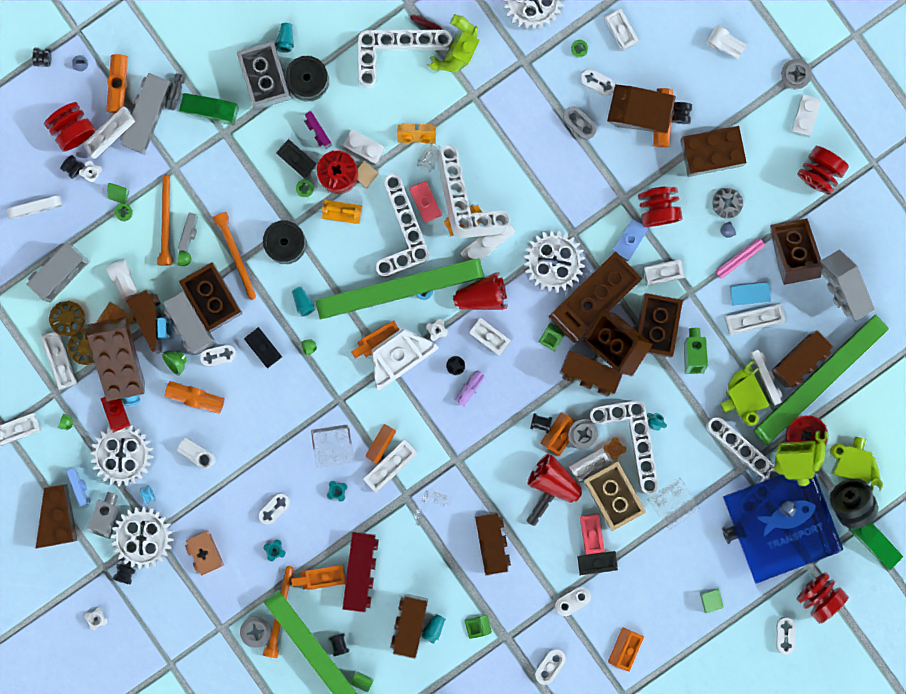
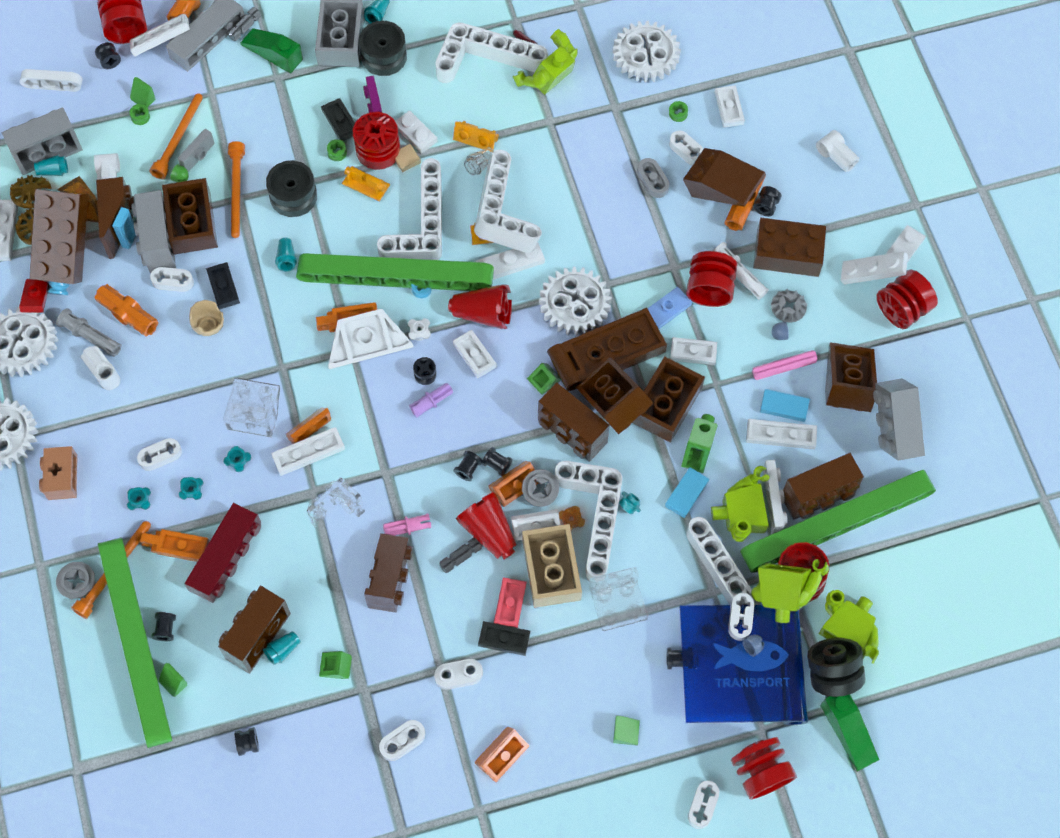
camera: 15 degrees right, 20 degrees down
white plate [79,160,102,182] -> none
medium azure bush [140,485,156,504] -> none
bright green piece [162,349,187,376] -> none
bright green hinge [301,339,317,356] -> none
coral plate [409,181,442,223] -> none
light grey gear [781,59,812,90] -> none
none -> teal cone [34,155,68,176]
none -> light grey pin [56,308,122,357]
none -> teal plate [179,477,204,500]
none -> tan hair [189,300,224,336]
none -> bright pink axle [383,513,431,536]
none -> black bush [453,451,482,481]
none -> medium azure tile [665,467,709,518]
none -> white pin [713,242,769,300]
none -> white beam [728,593,754,641]
none -> white plate [840,251,908,285]

